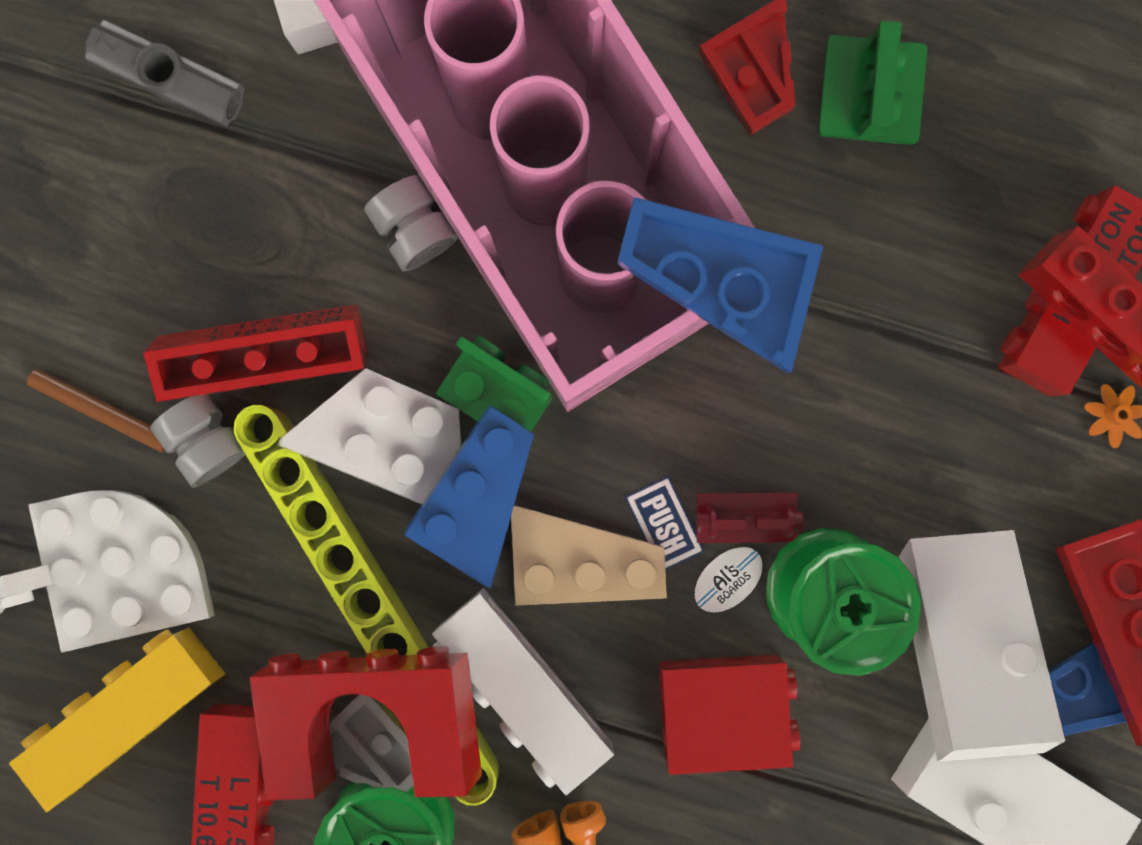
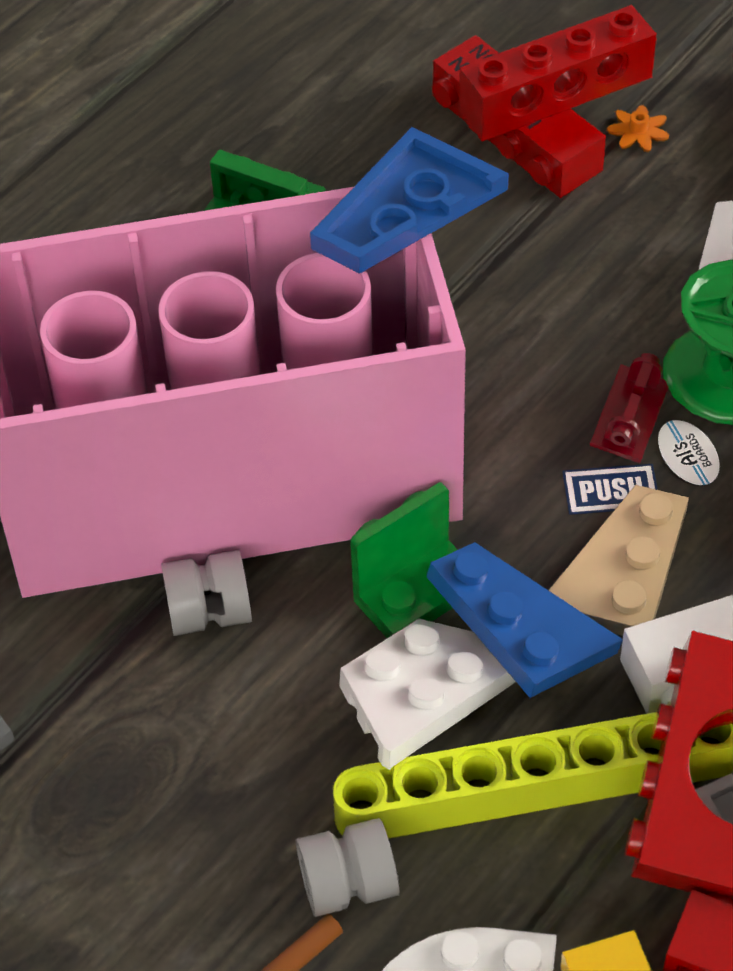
camera: 70 degrees left, 35 degrees down
red brick [143,304,368,402] -> none

